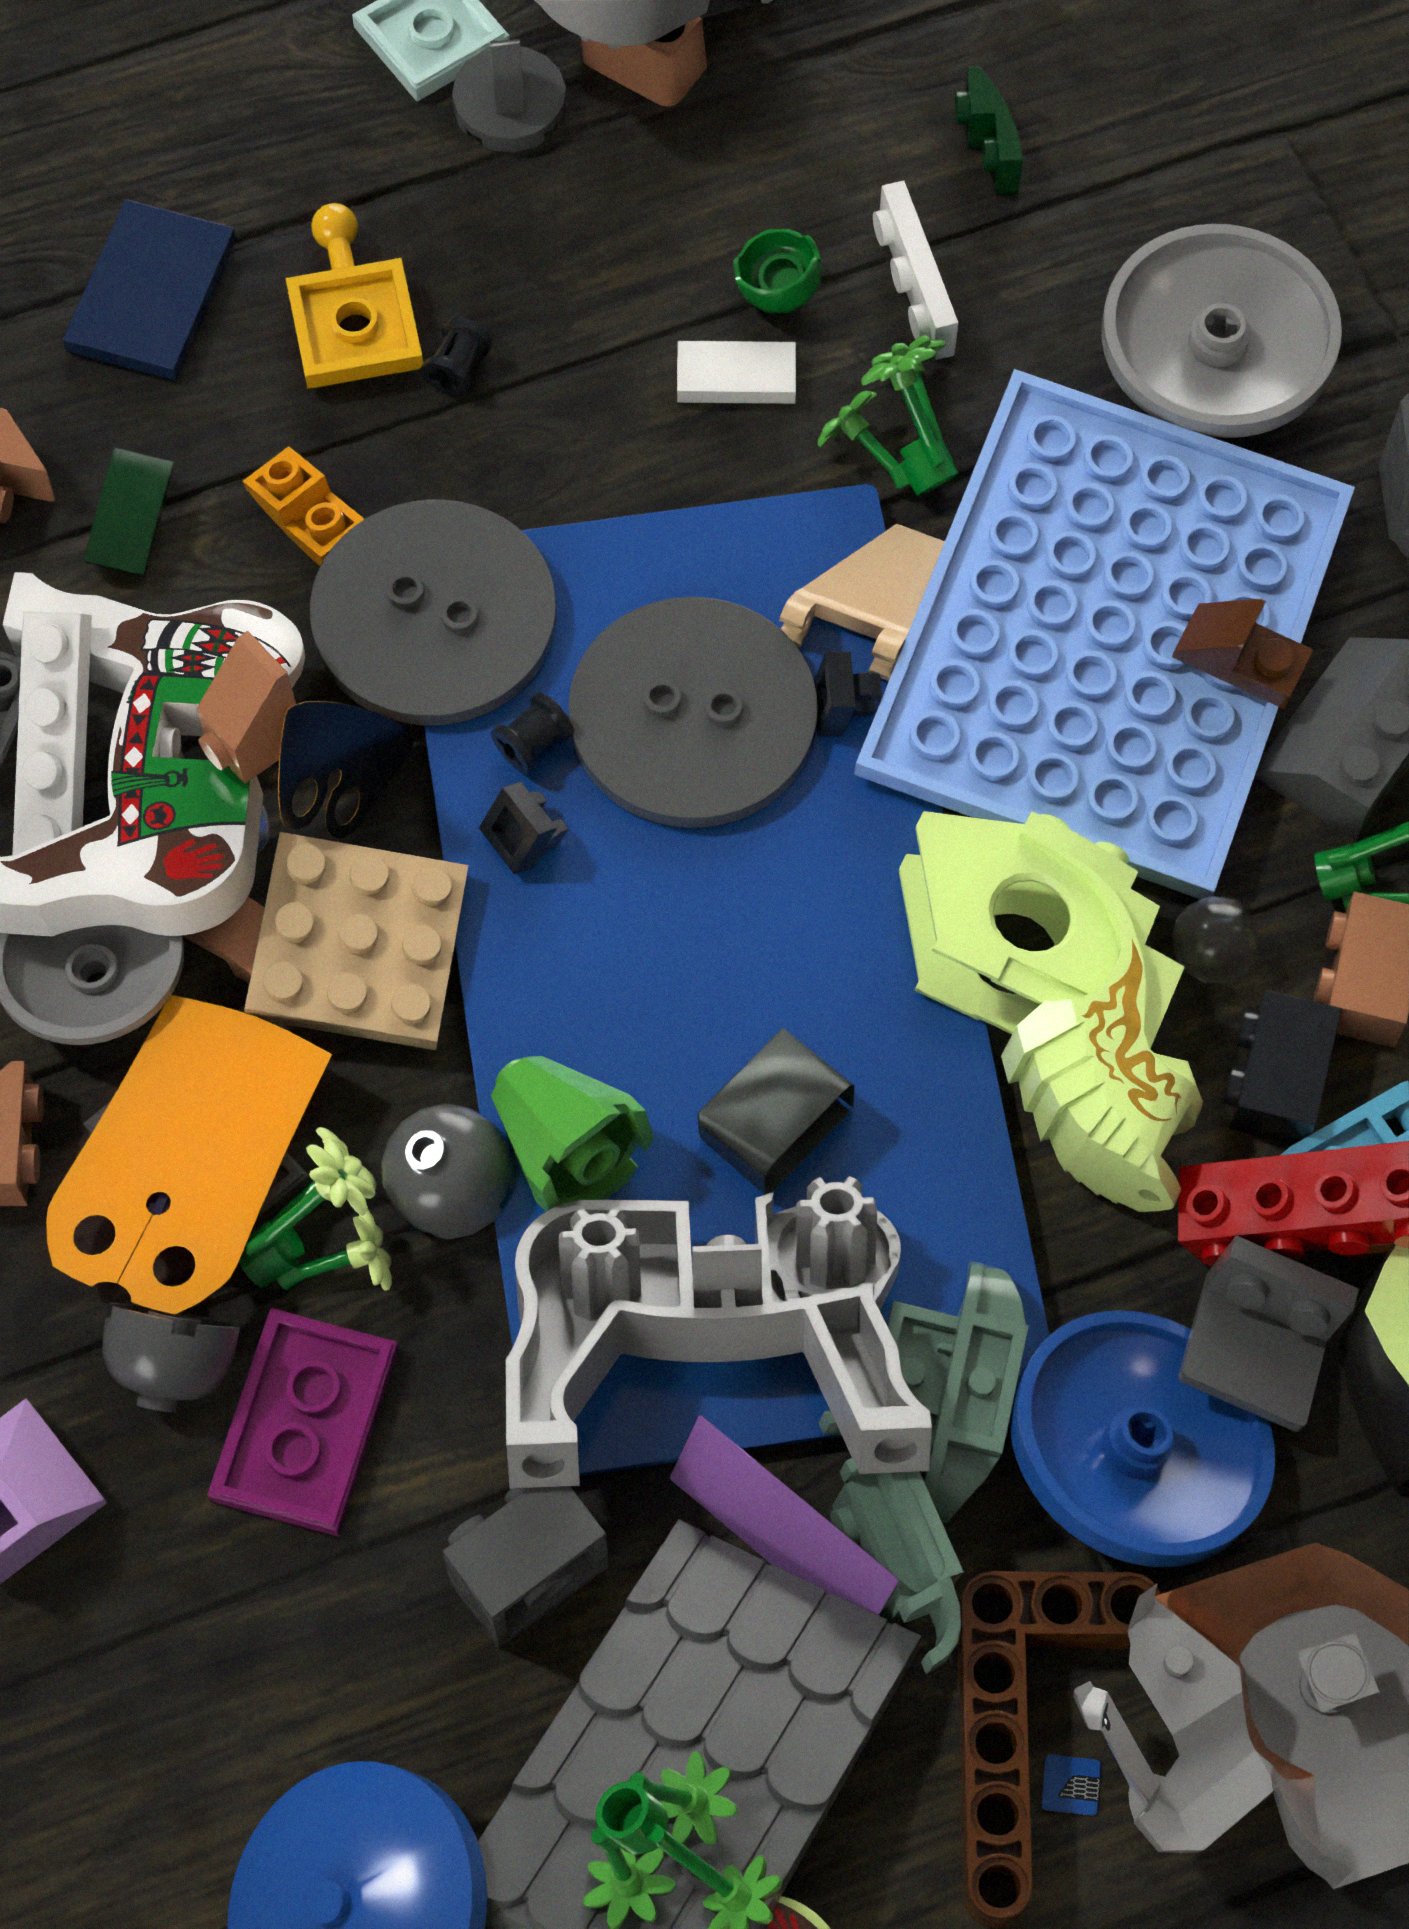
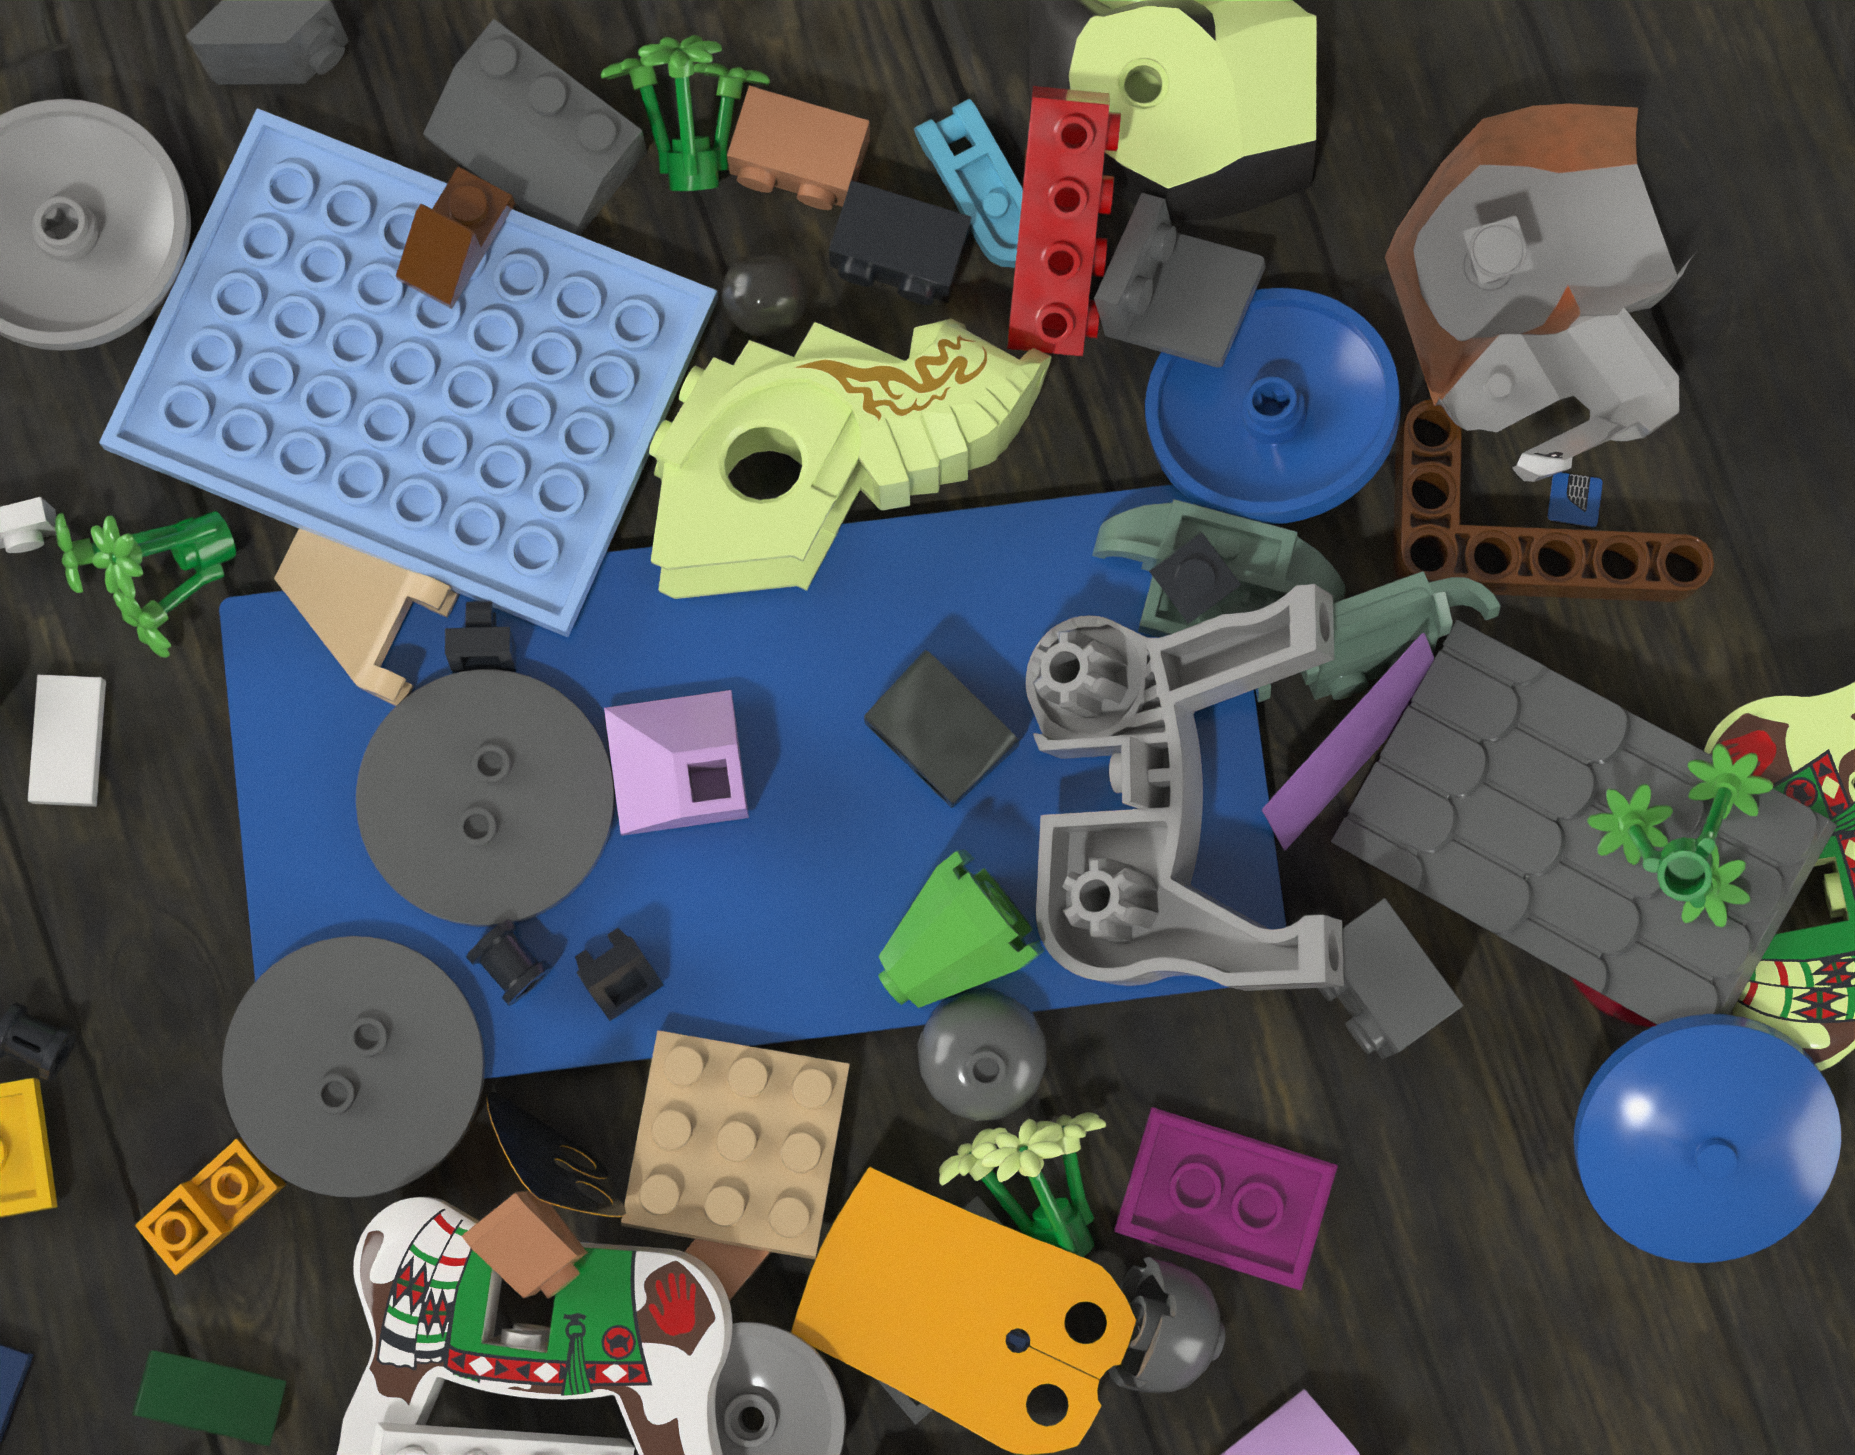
camera: 90 degrees left, 15 degrees up
none -> lavender slope [604,690,749,836]
none -> black brick [1149,532,1241,624]

